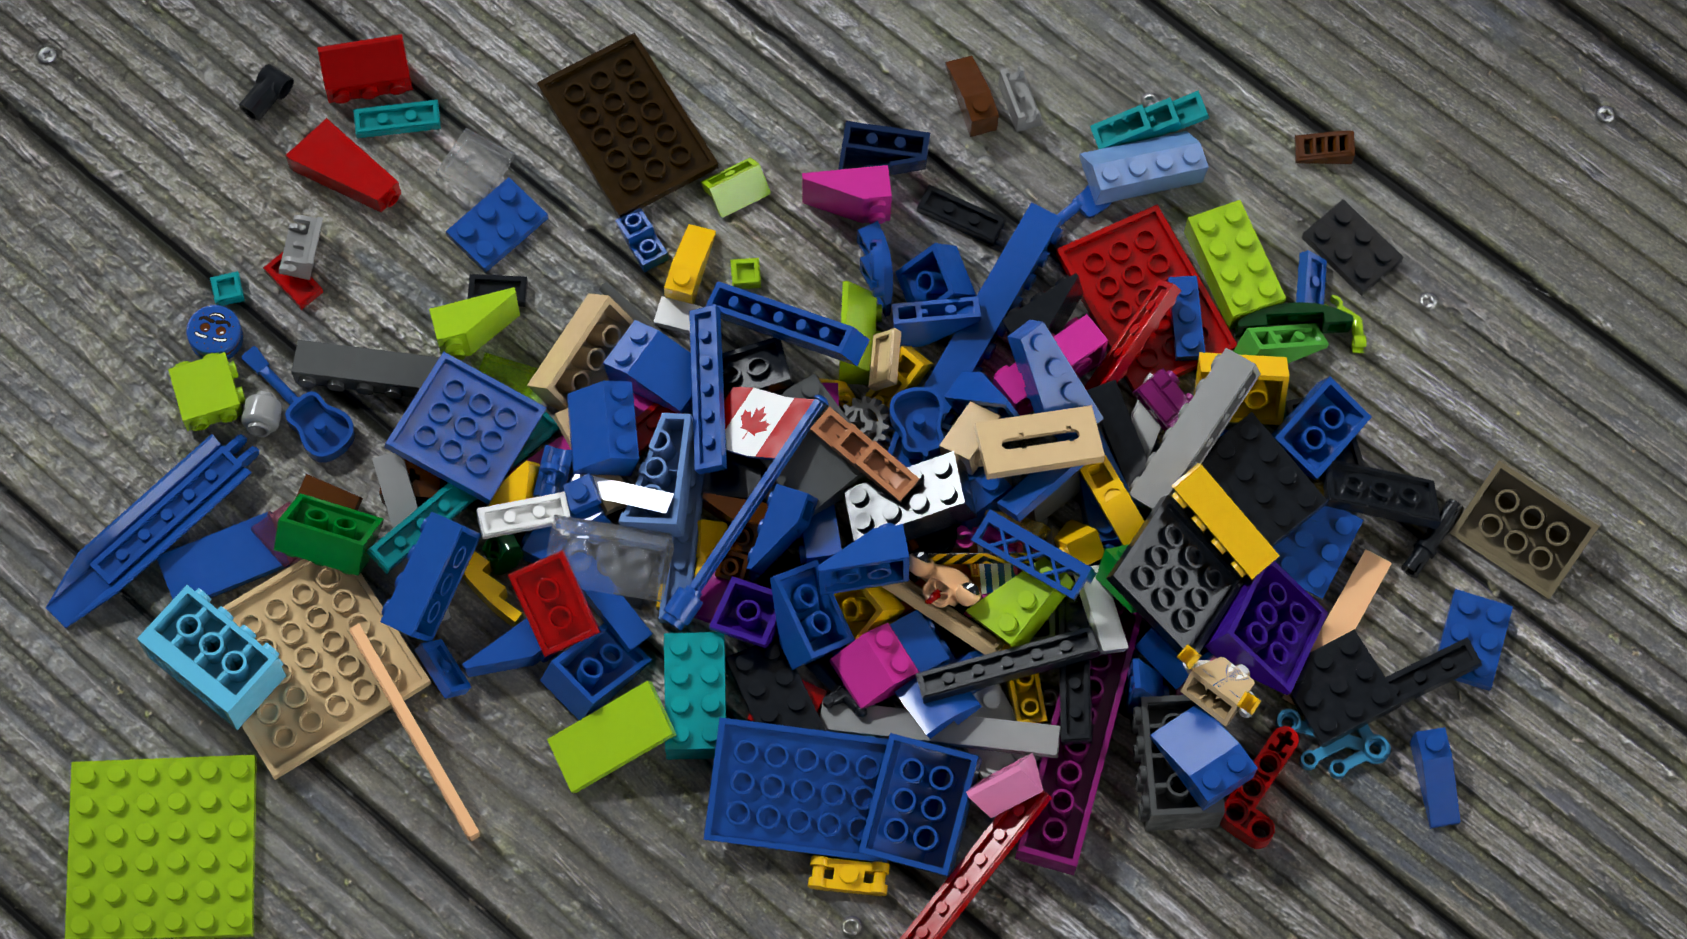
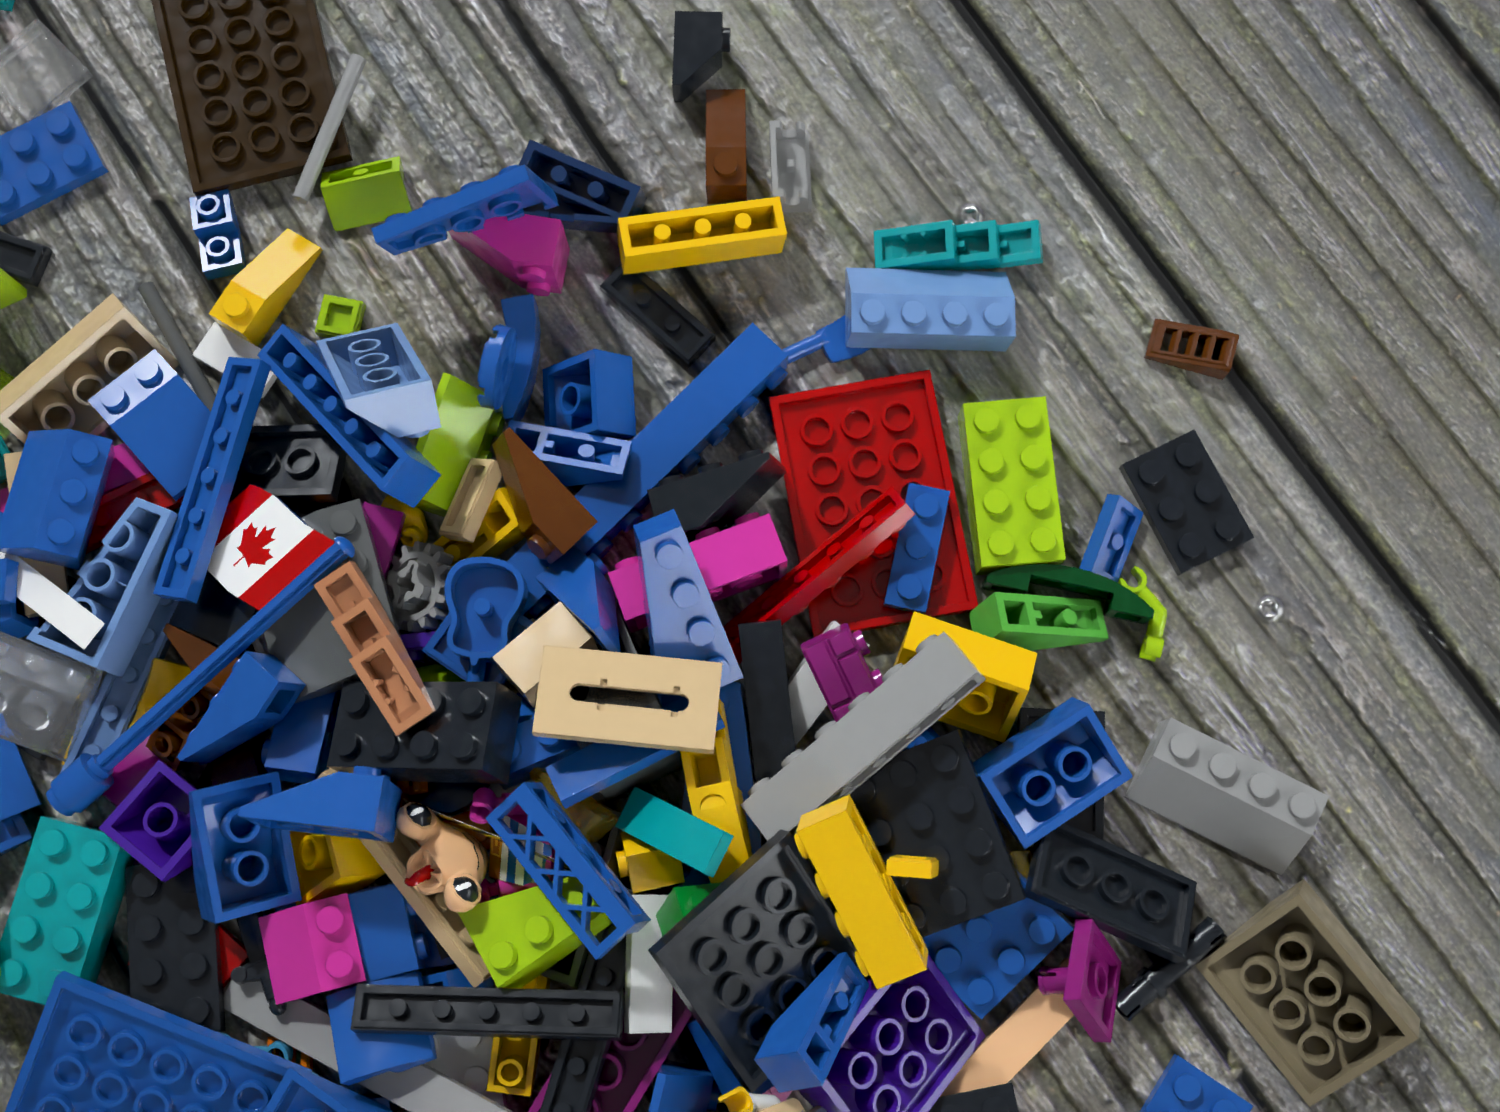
camera: 20 degrees right, 10 degrees up
none -> light grey bar [292,54,366,204]
none -> medium blue slope [316,323,441,438]
none -> blue wing [371,164,559,255]
none -> reddish brown slope [492,427,598,565]
none -> teal tile [615,787,734,878]
none -> yellow brick [617,196,787,275]
none -> black slope [672,11,731,103]
none -> blue slope [754,952,869,1093]
none -> yellow tile [886,855,939,879]
none -> magenta tile [1038,919,1122,1043]
none -> light grey slope [1124,717,1329,875]

